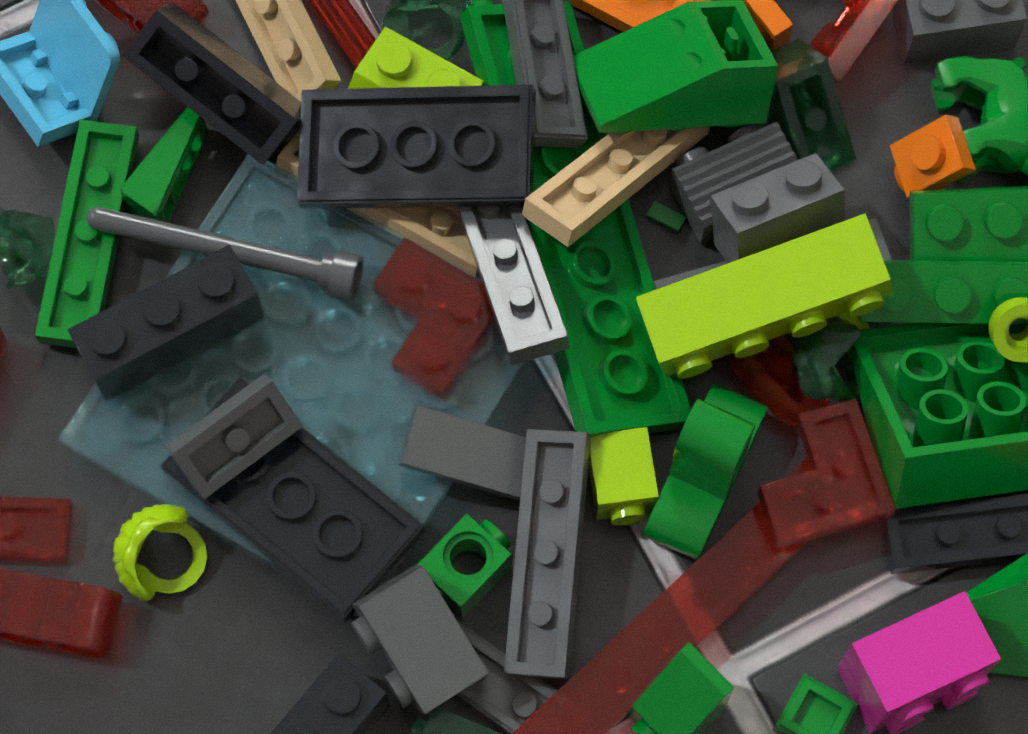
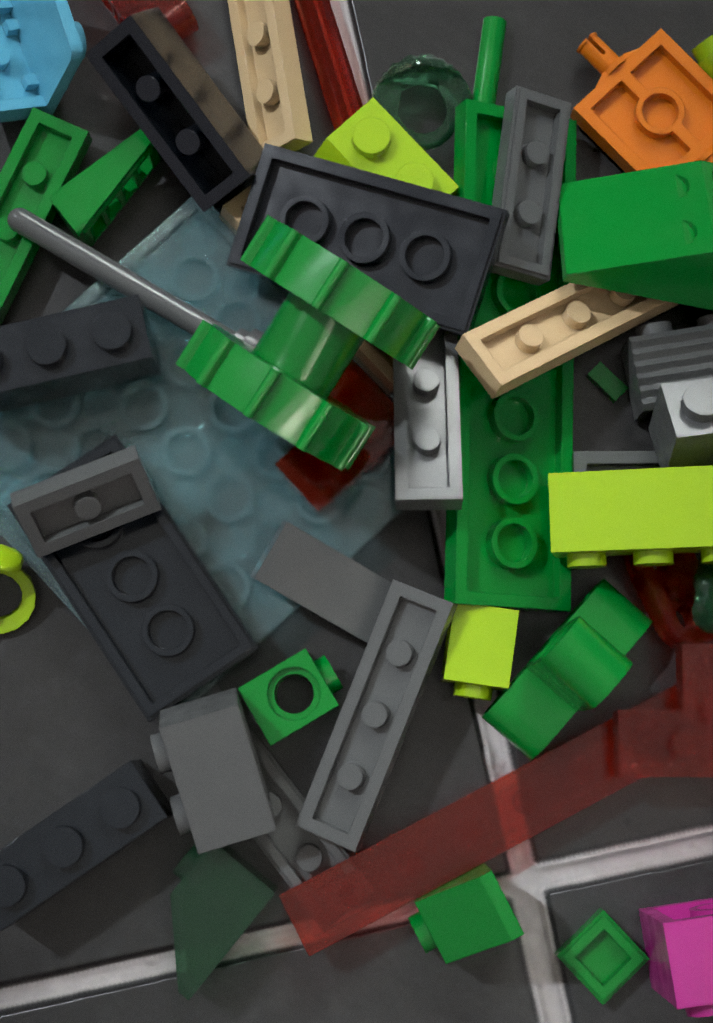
camera: 15 degrees right, 10 degrees up
none -> green piece [175,215,440,471]

